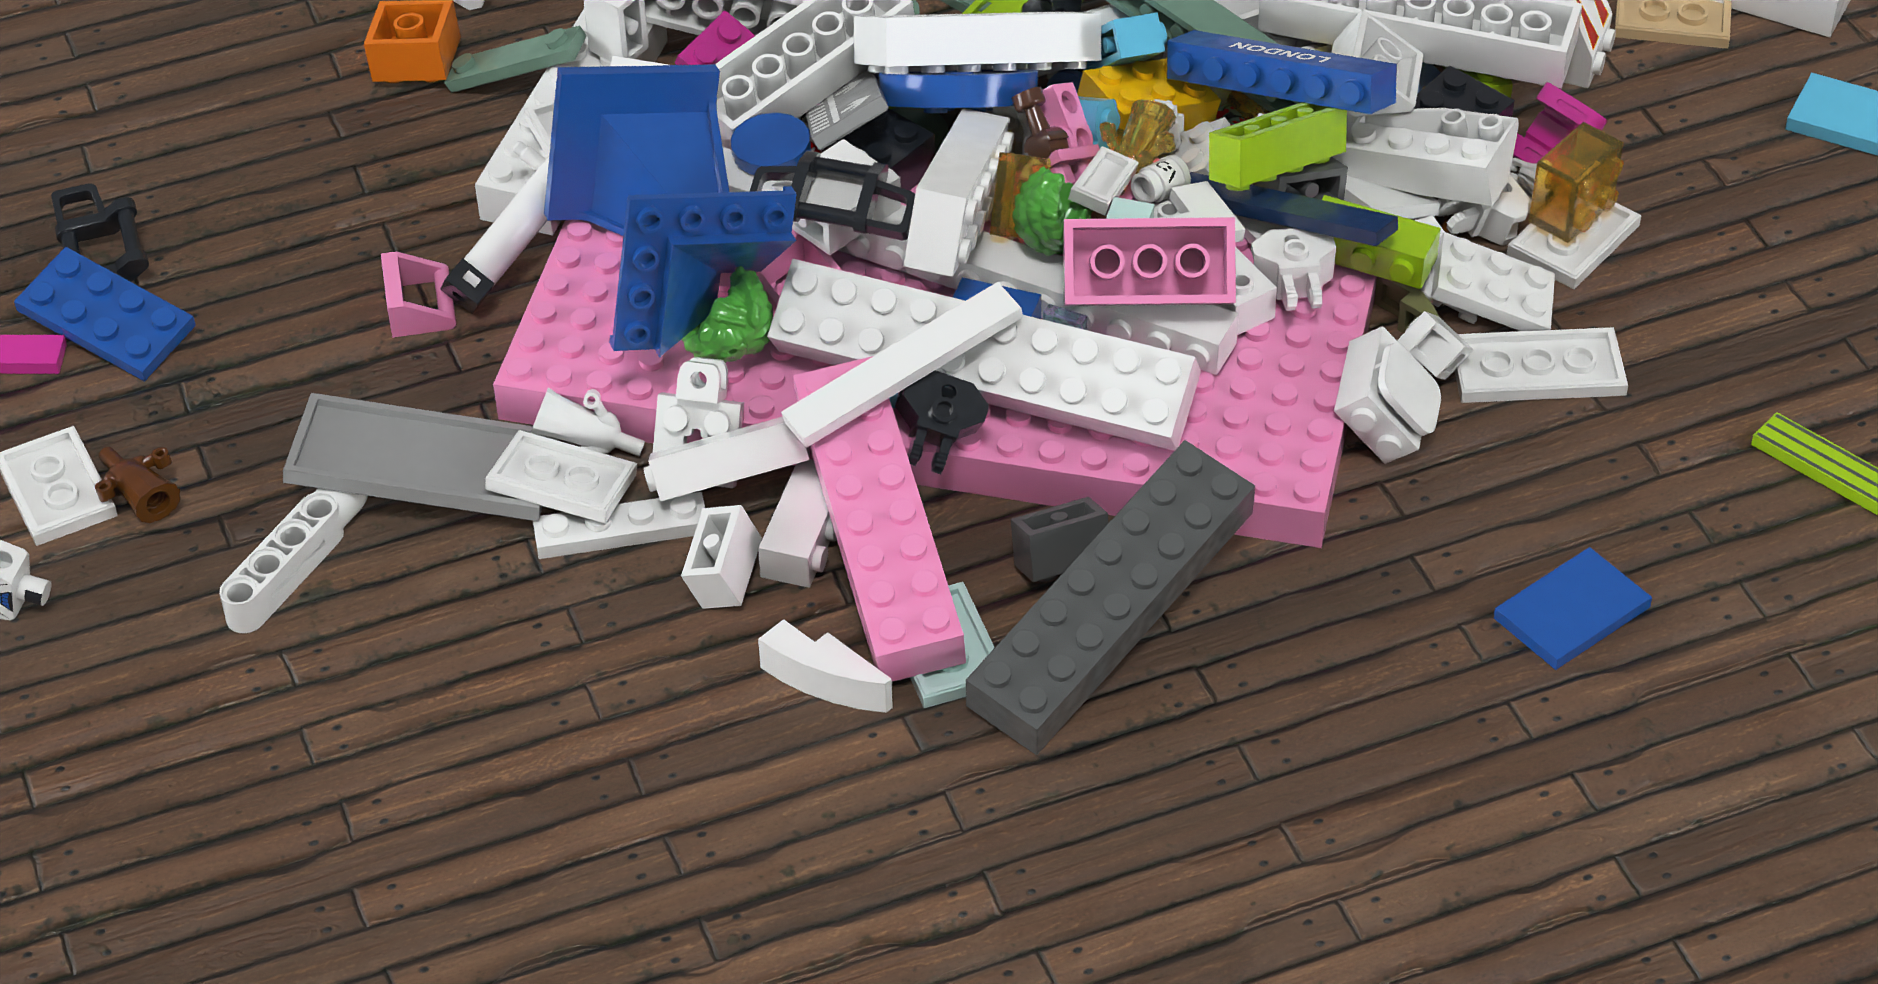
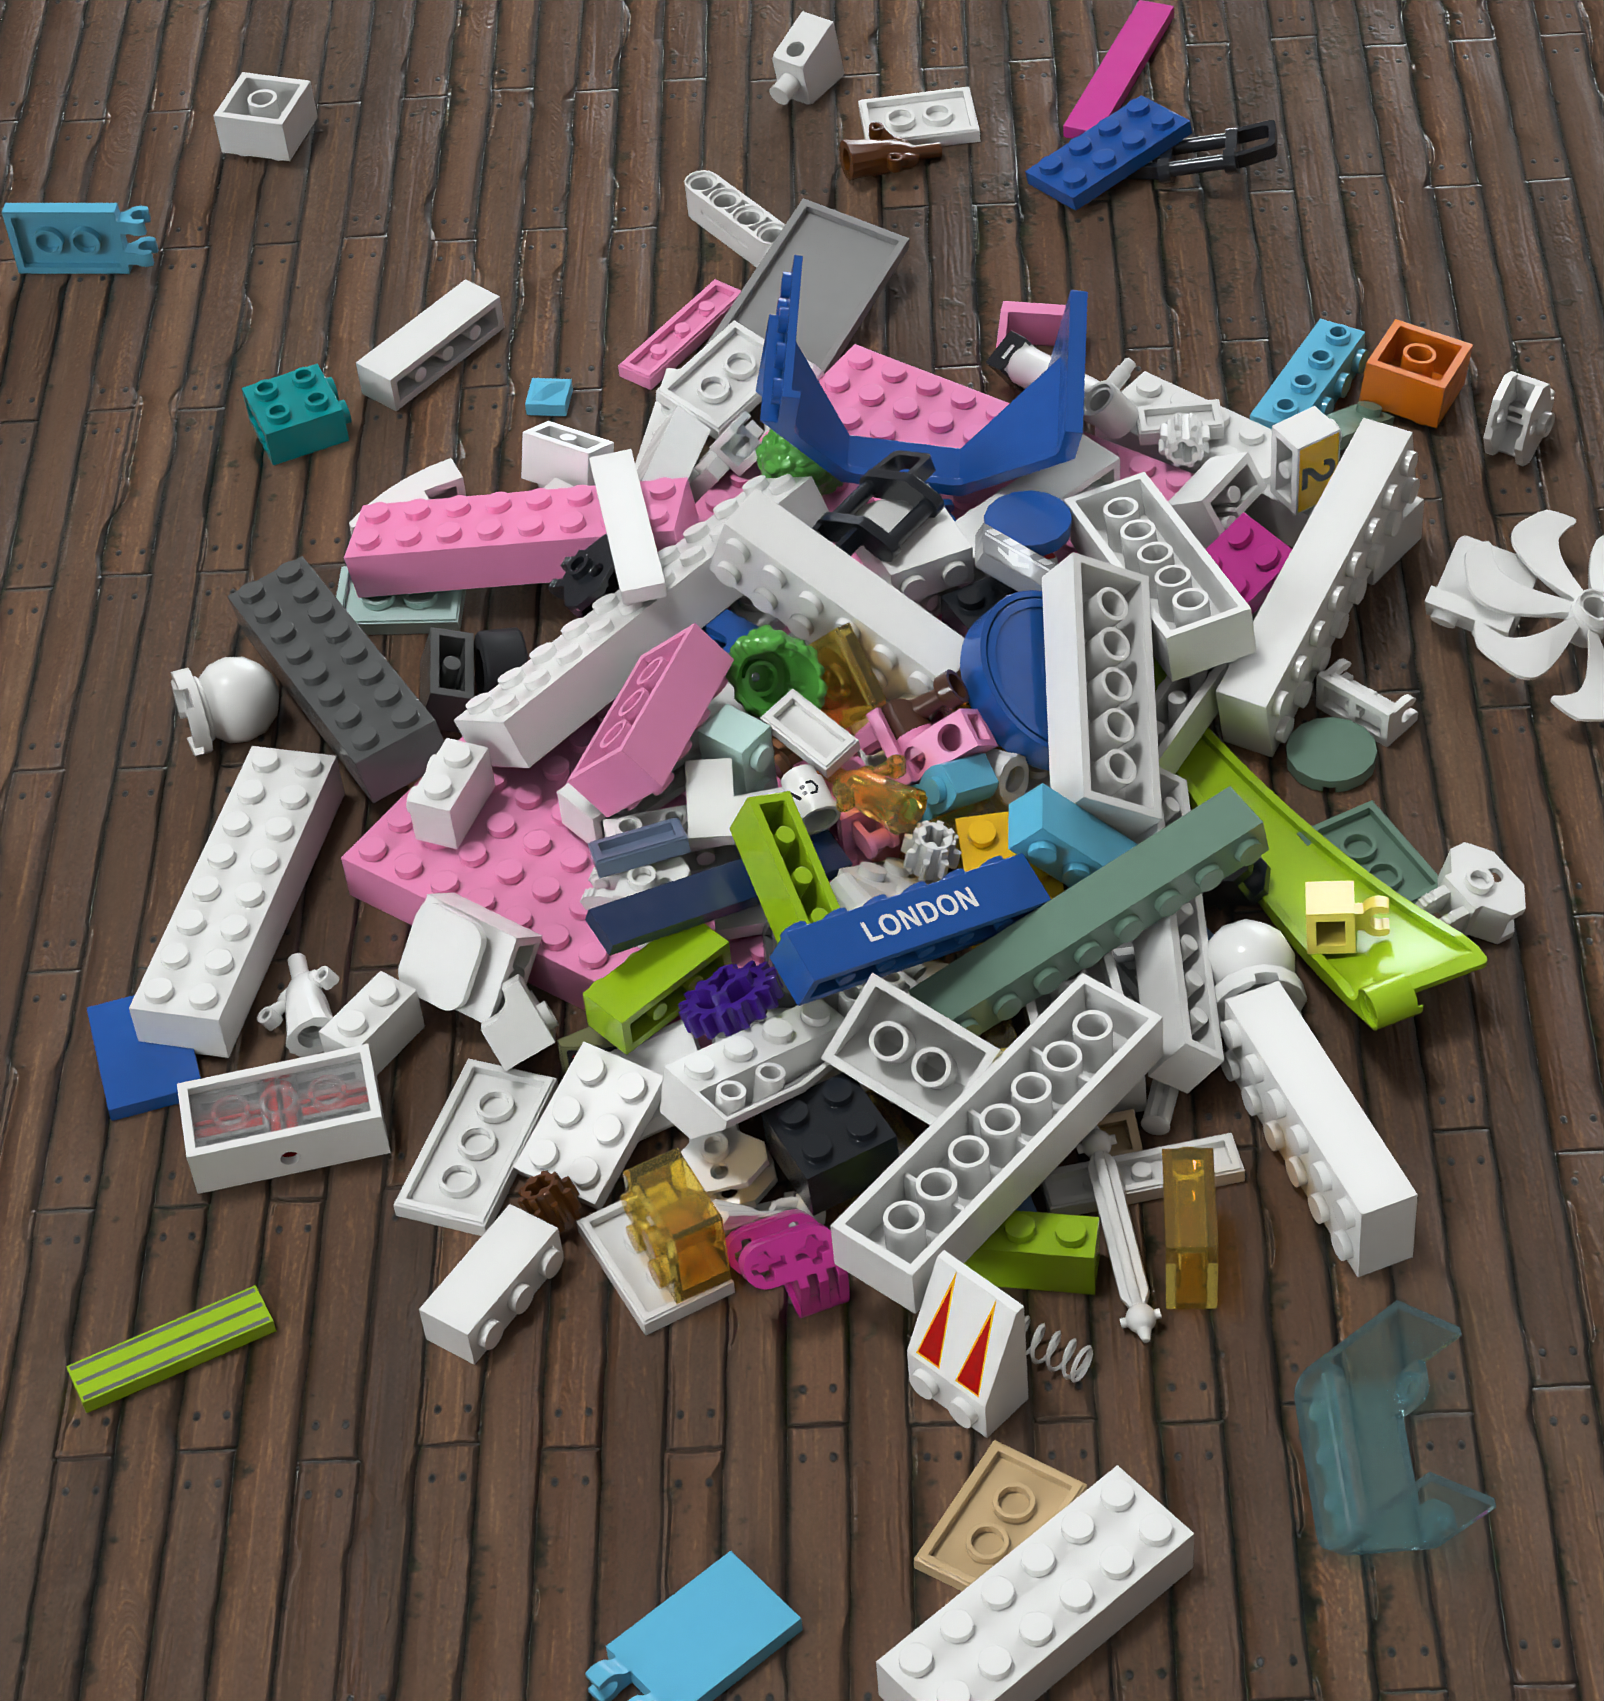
camera: 115 degrees right, 0 degrees up
none -> white brick [129,746,345,1058]
none -> white tile [171,657,279,757]
none -> brick [177,1044,391,1194]
none -> teal brick [241,363,352,466]
none -> white piece [257,953,339,1057]
none -> white brick [319,971,425,1076]
none -> white brick [356,279,505,411]
none -> white brick [406,738,495,849]
none -> white brick [419,1204,564,1365]
none -> black tyre [474,627,529,695]
none -> reddish brown gear [518,1170,582,1233]
none -> medium azure tile [525,378,573,416]
none -> sand blue tile [588,817,691,879]
none -> bright pink tile [618,279,741,390]
none -> dark purple gear [678,961,785,1040]
none -> medium azure brick [1250,319,1369,429]

